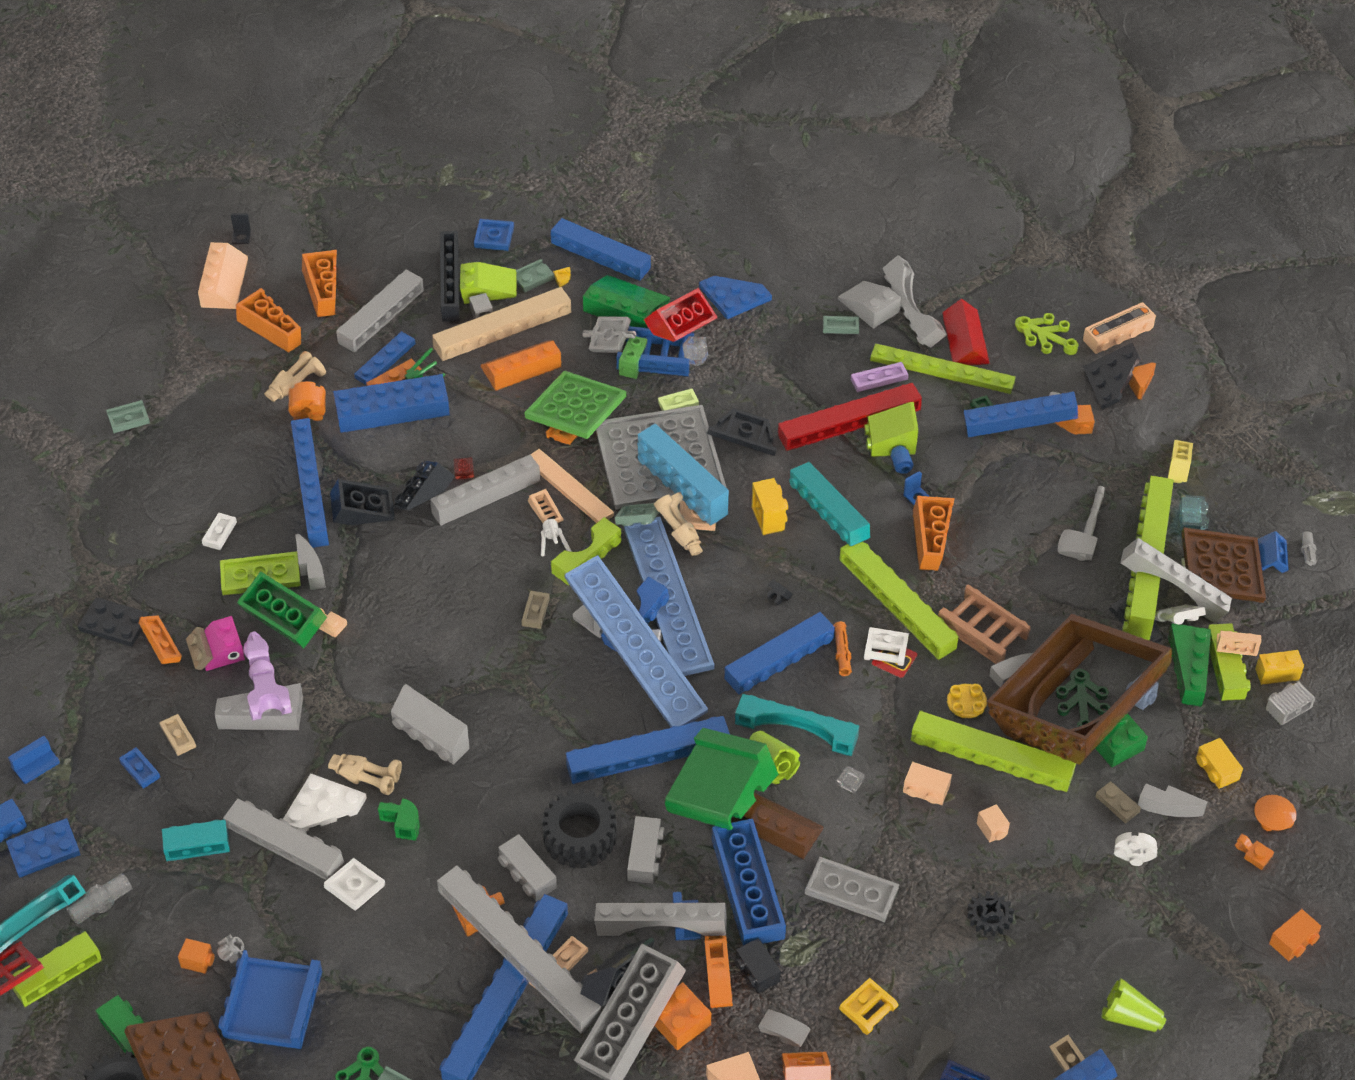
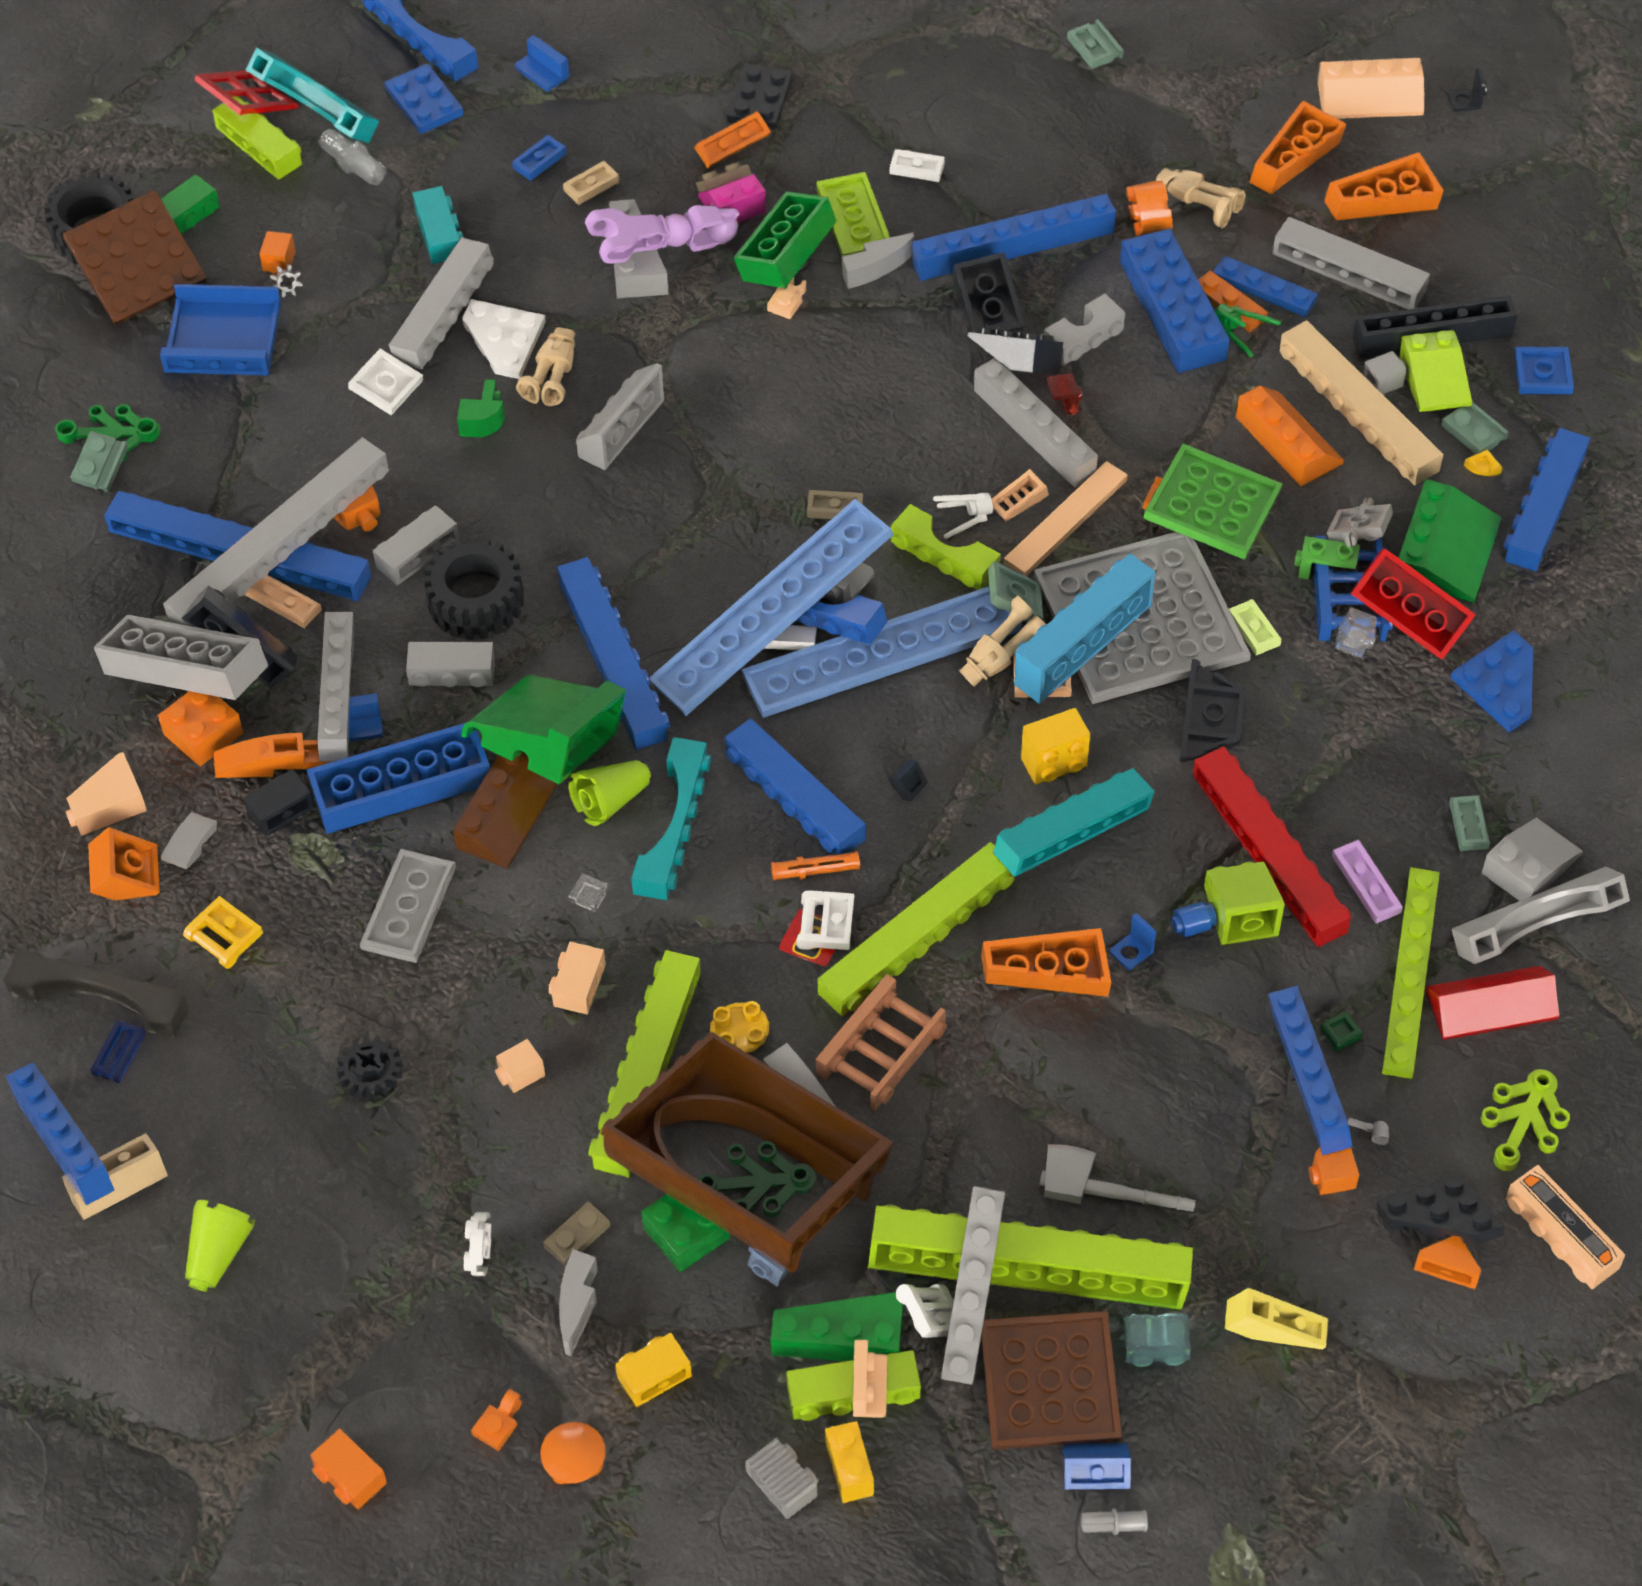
camera: 85 degrees right, 5 degrees up
none -> light grey arch [1044,294,1125,366]

